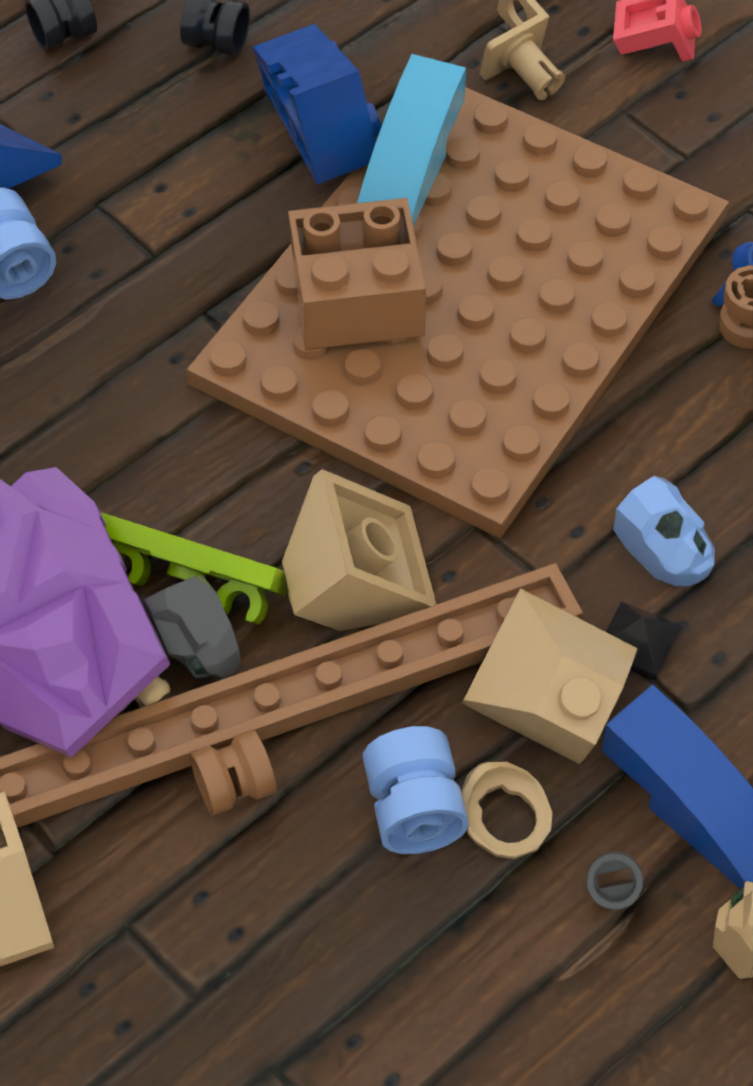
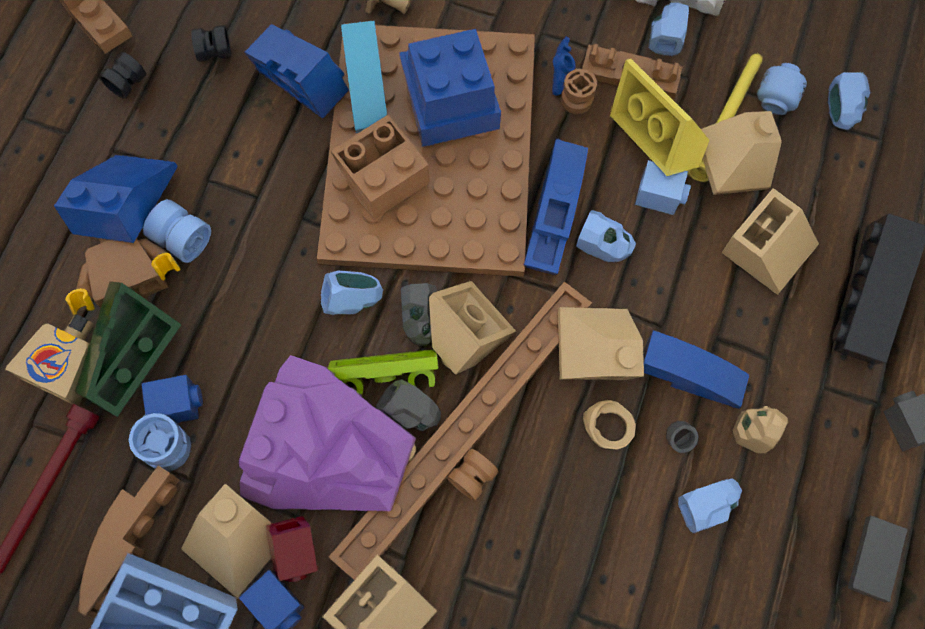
camera: 30 degrees left, 15 degrees up
light blue wheel [362,726,469,854] -> none
black slope [606,601,681,680] -> none
none -> light blue rock [321,270,383,315]
none -> blue piece [399,29,501,147]
none -> dark grey rock [401,283,437,346]
none -> blue slope [524,139,588,276]
none -> light blue rock [678,478,742,534]

